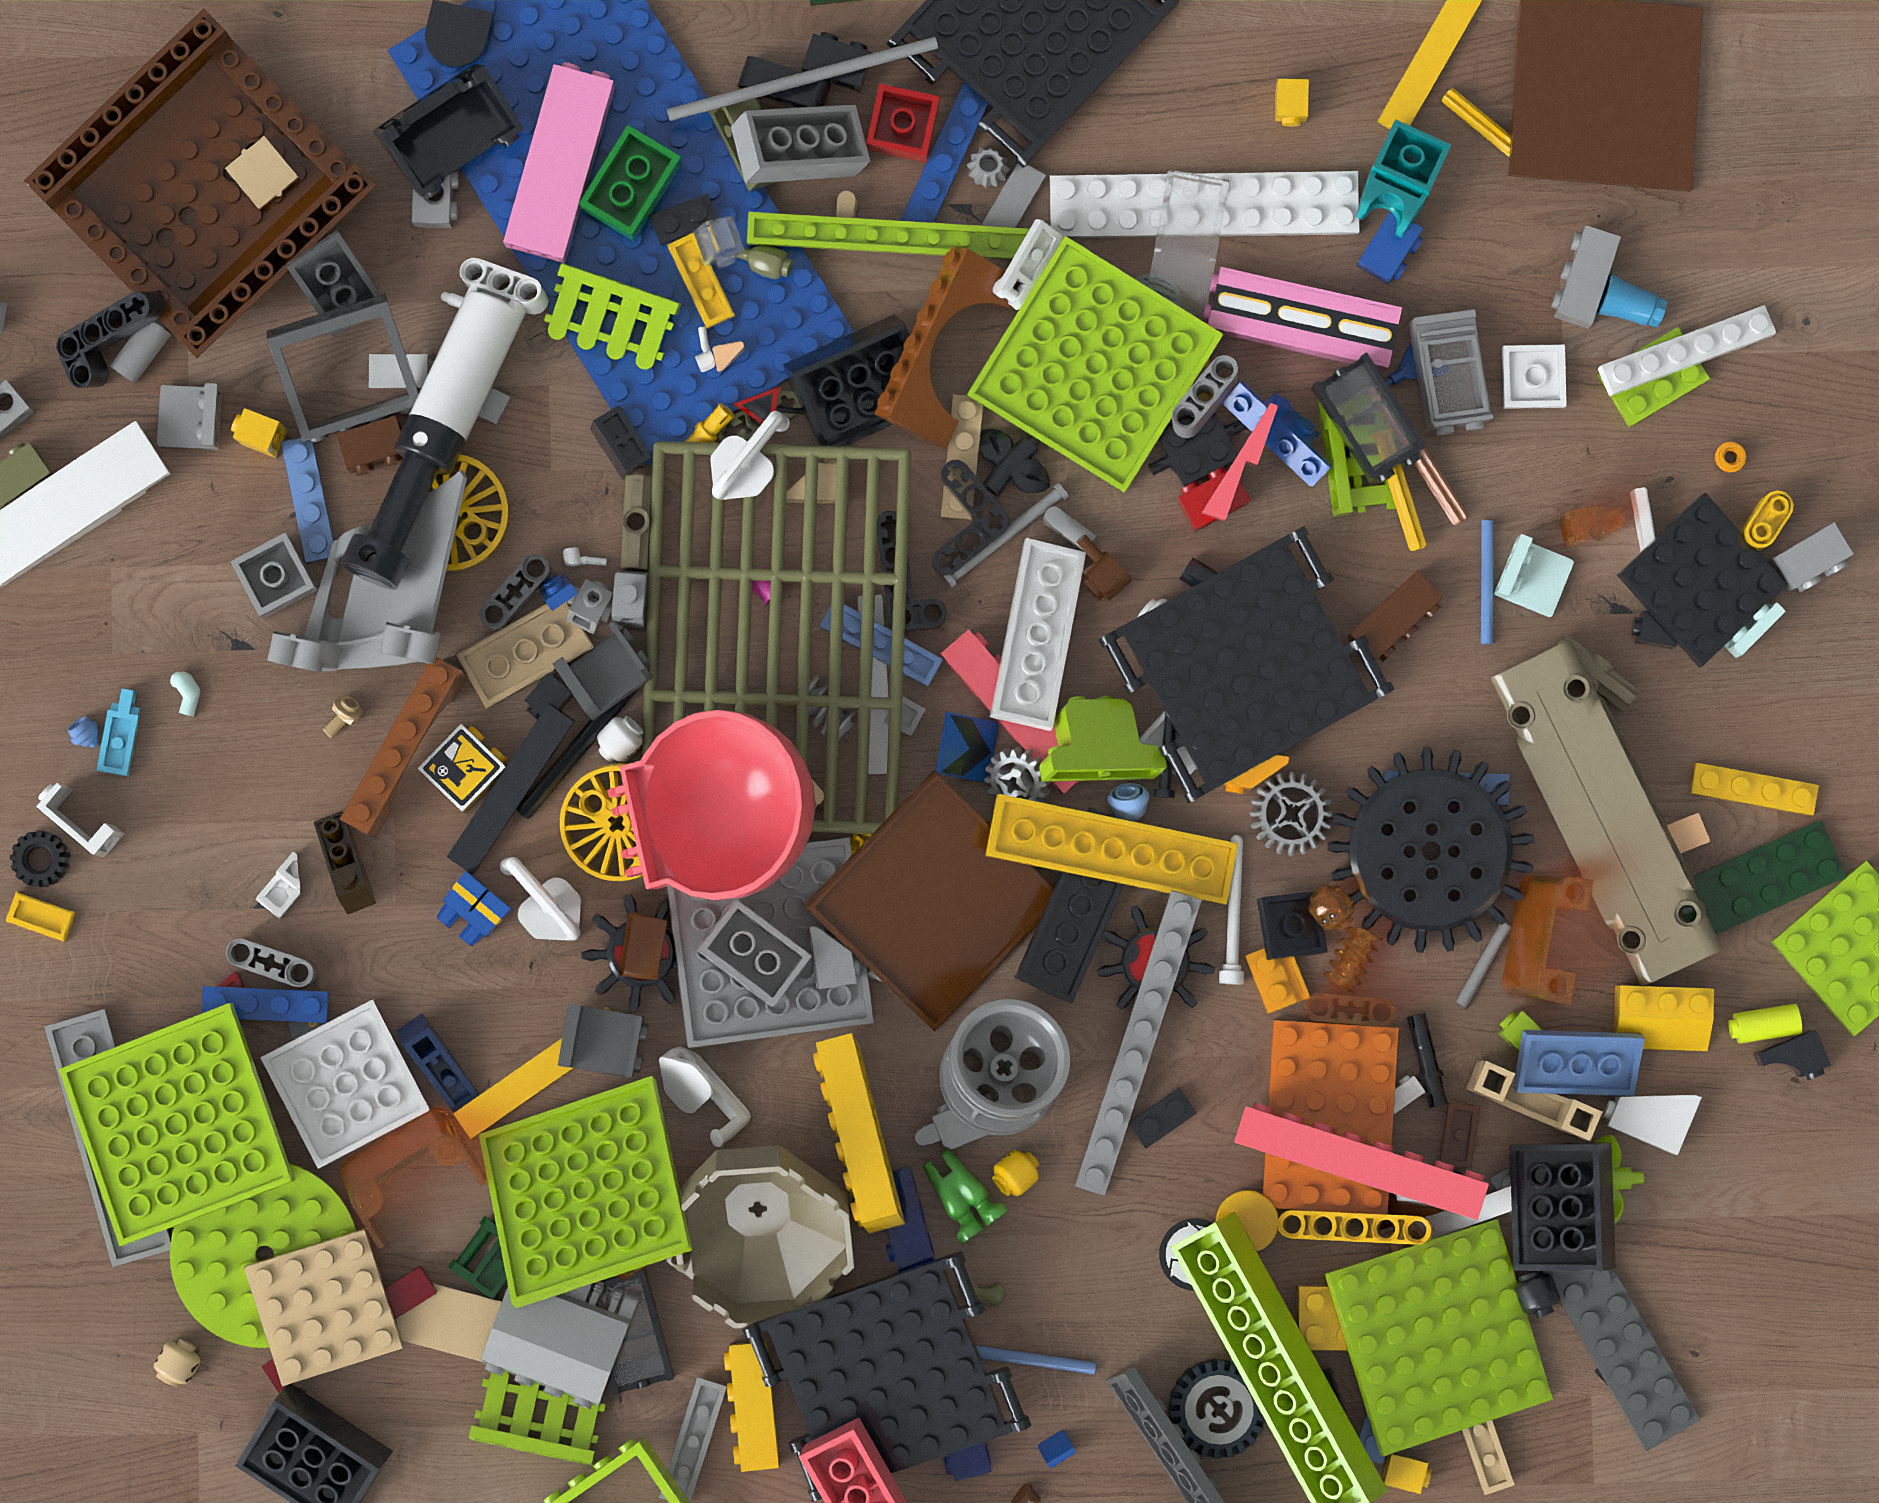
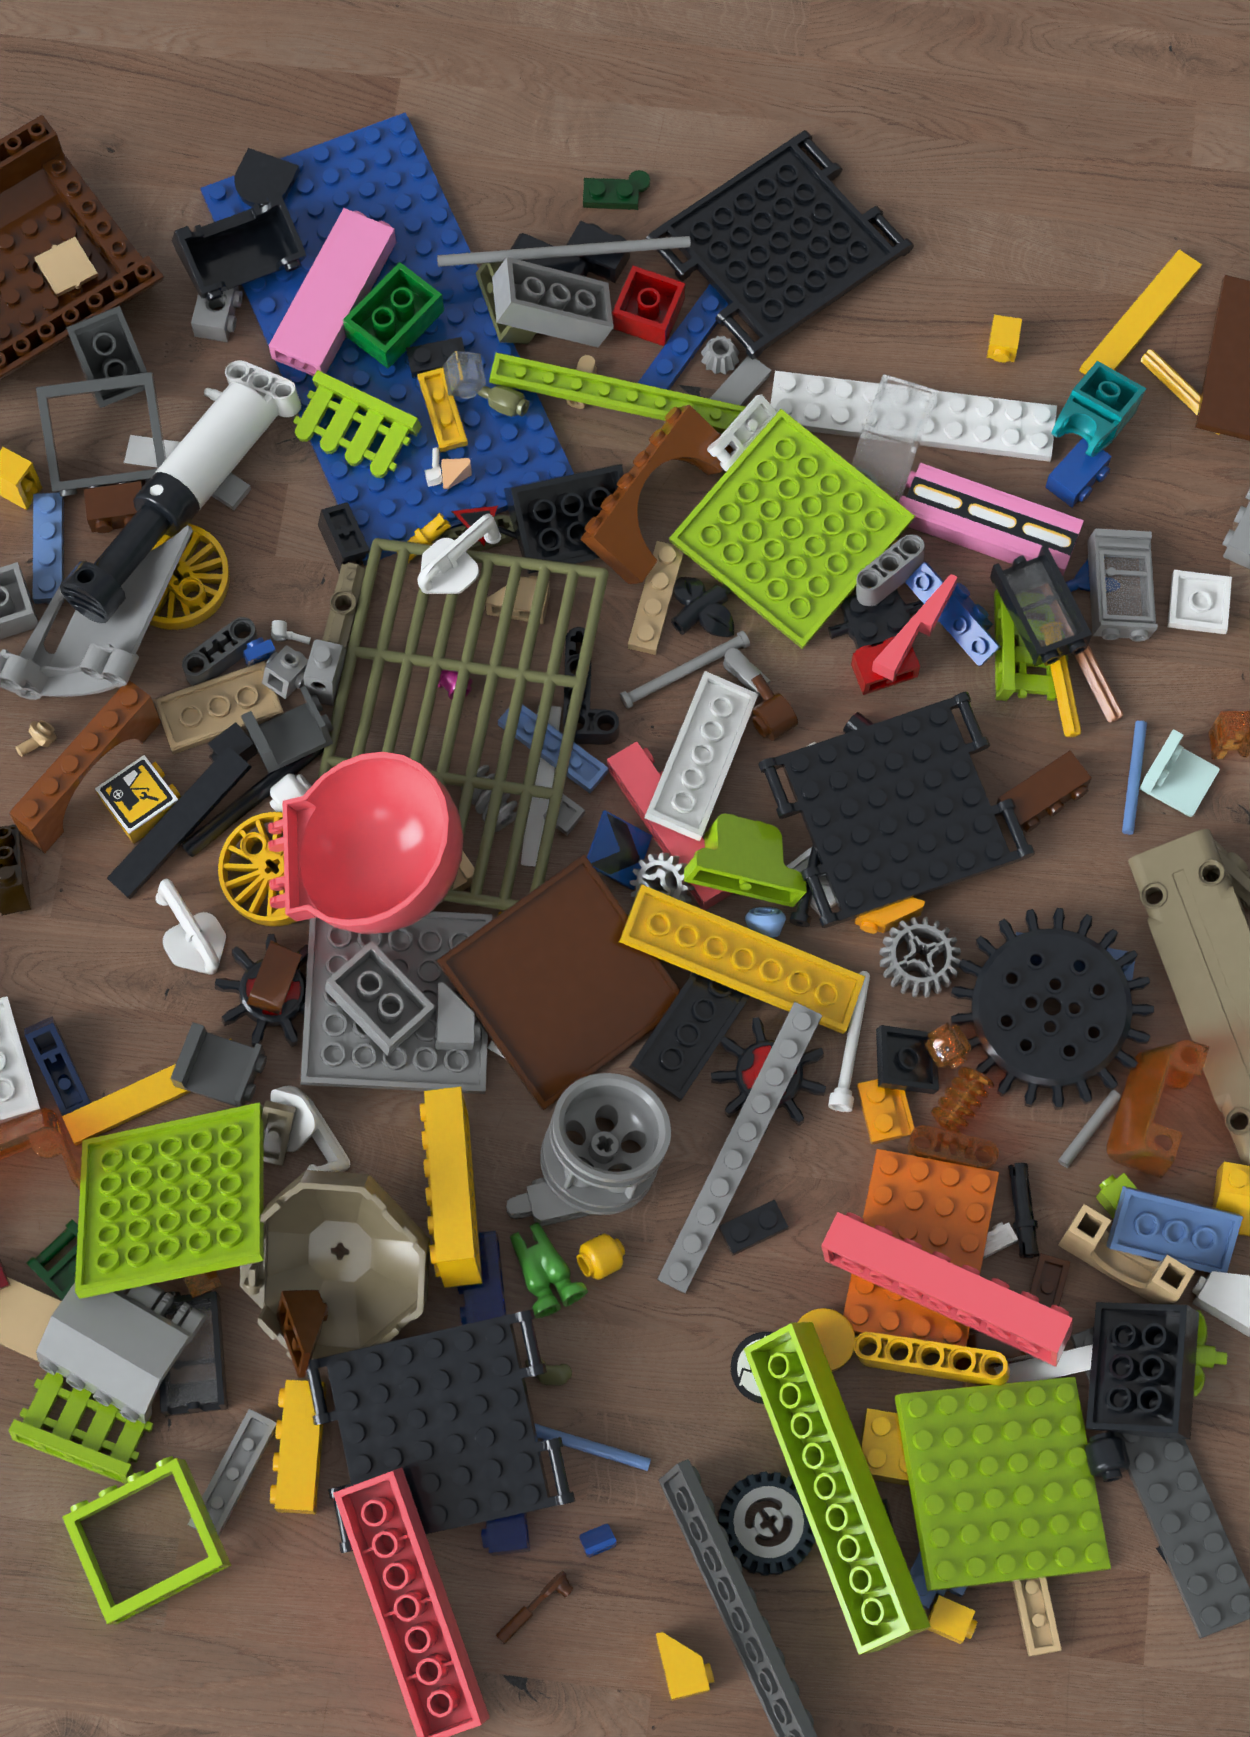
camera: 10 degrees right, 15 degrees down
blue hips [436,871,513,947] -> none
black beam [932,460,1009,576] -> none
none -> dark tan plate [261,1100,296,1166]
none -> reddish brown slope [276,1290,328,1378]

